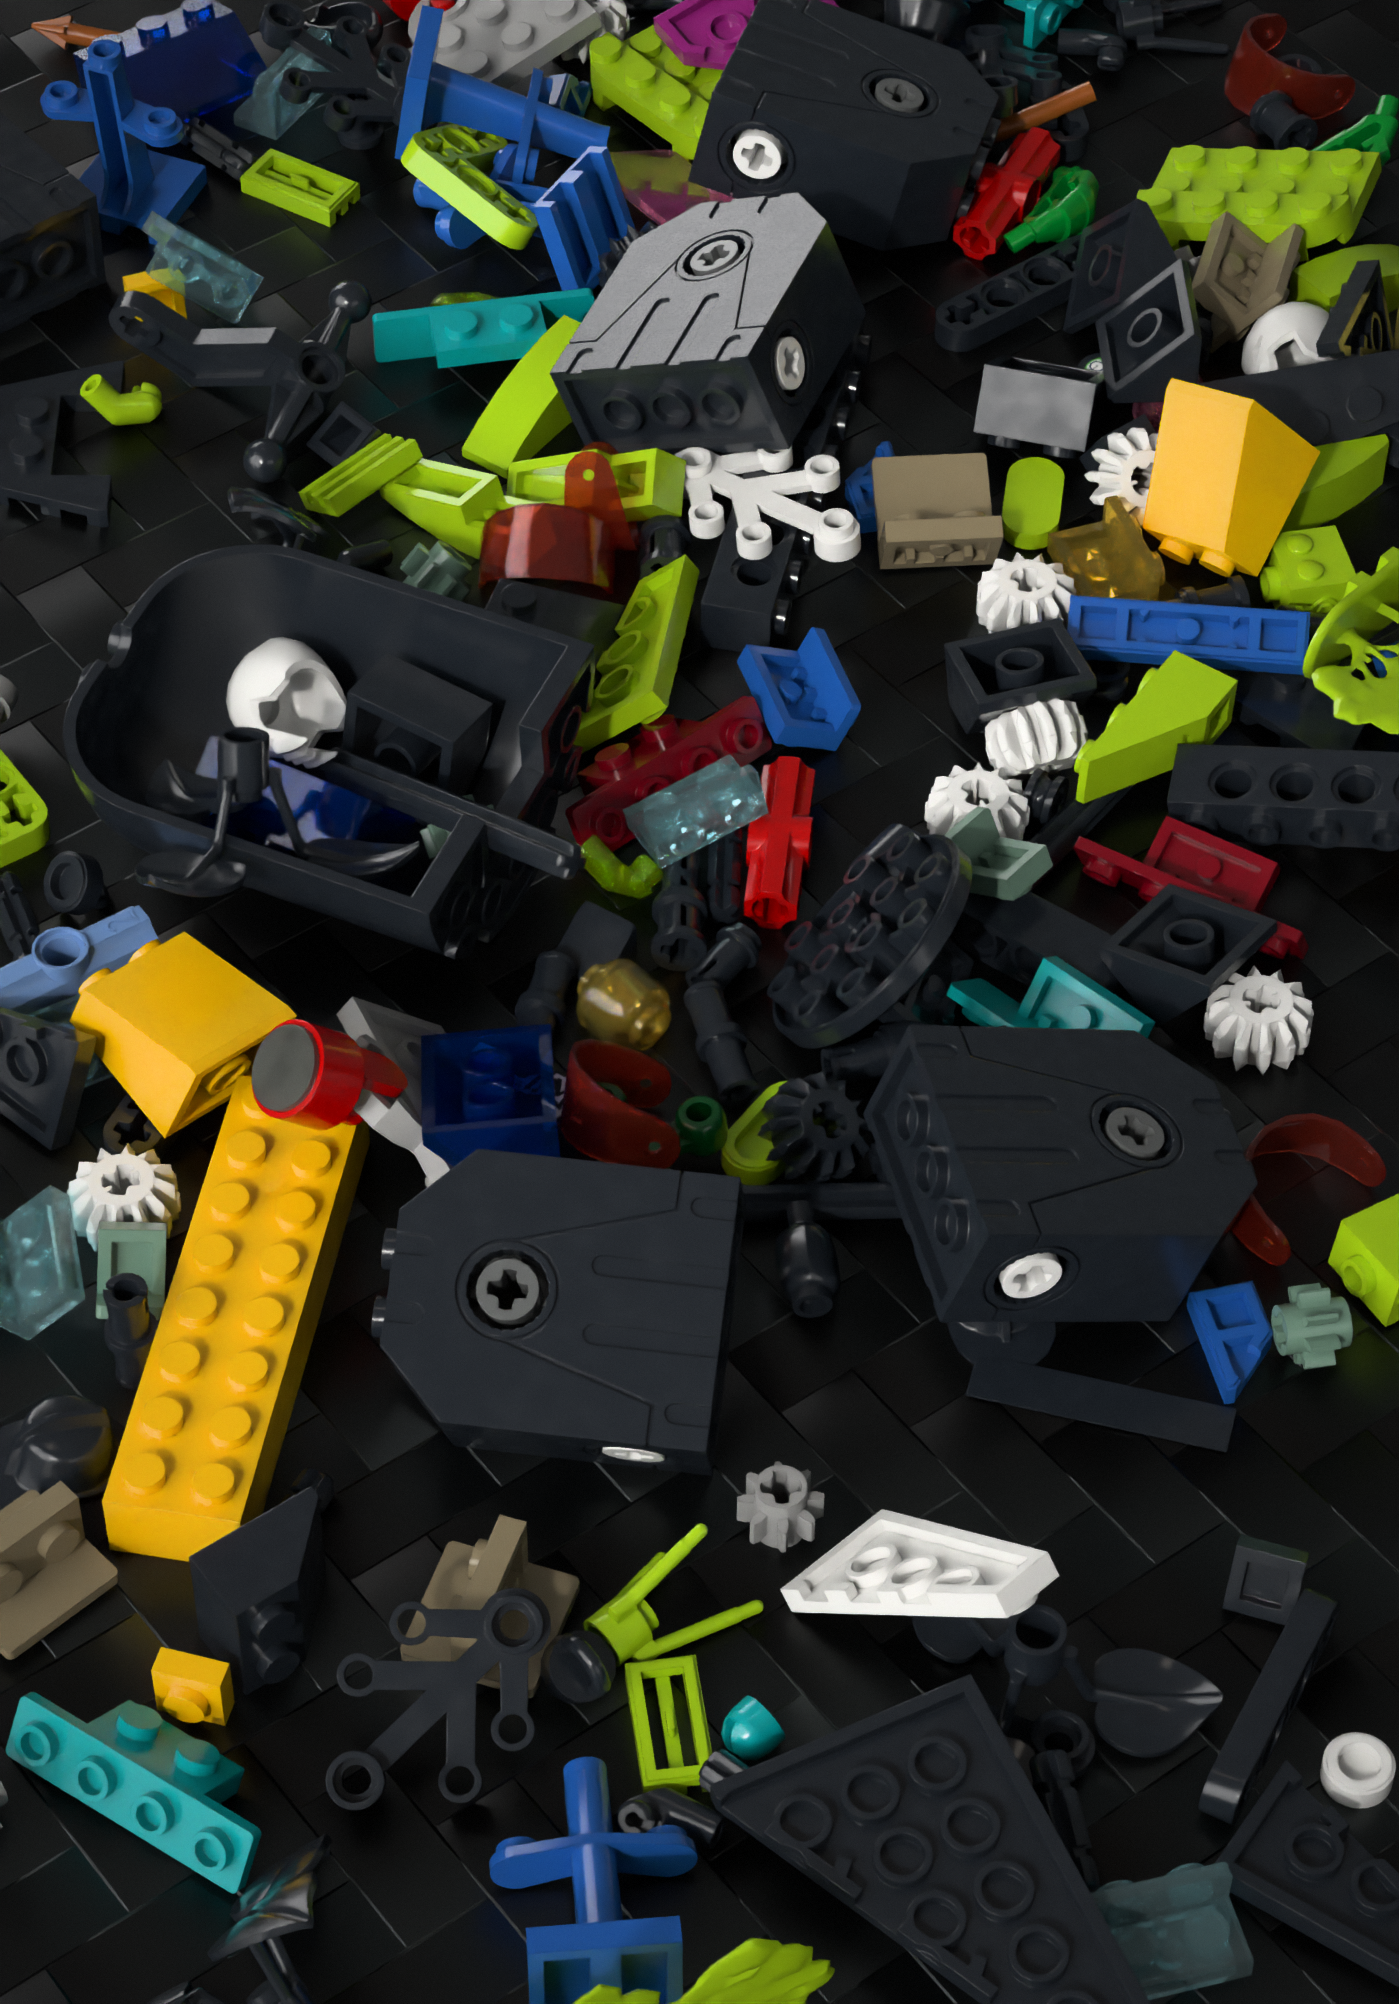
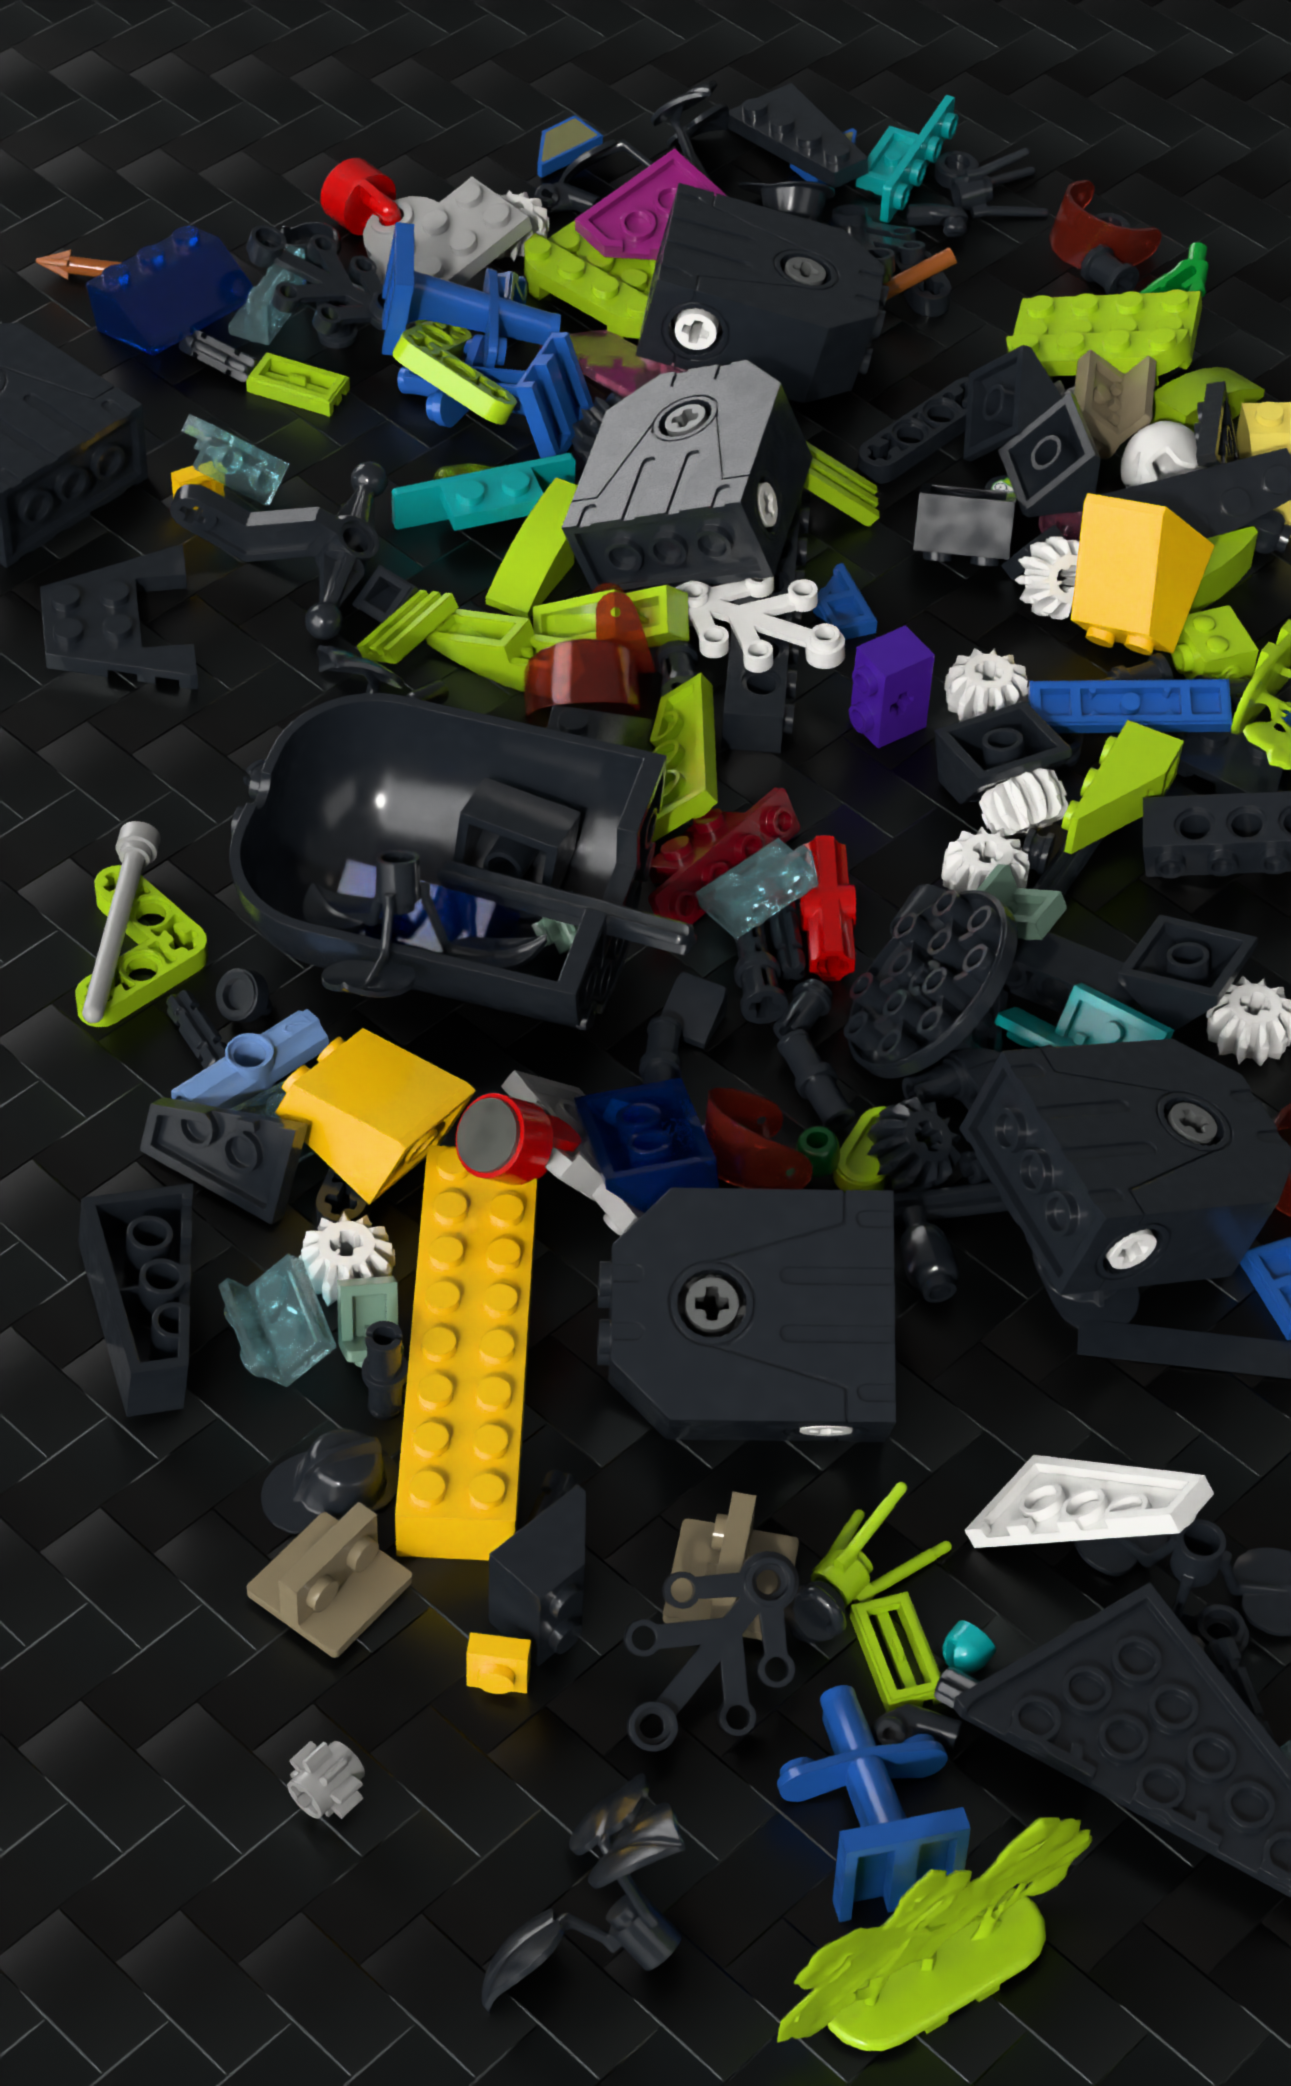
camera: 10 degrees left, 0 degrees up
teal bracket [6,1692,261,1894] -> none
blue piece [40,40,207,246] -> none
lime arm [80,374,162,426] -> none
white helmet [226,637,347,769] -> none
sand green gear [400,540,472,602] -> none
clear yellow head [576,958,671,1053] -> none
clear neon green arm [581,834,663,899] -> none
blue bracket [737,627,861,751] -> none
light grey gear [737,1461,824,1552] -> none
dark tan bracket [871,453,1003,569] -> none
red piece [953,126,1061,261] -> none
lime tile [1002,457,1065,550] -> none
green piece [1003,166,1099,254] -> none
clear yellow bracket [1047,495,1165,601] -> none
dark red bracket [1073,815,1309,959] -> none
none -> lime tile [803,441,880,527]
none -> dark purple brick [849,625,935,748]

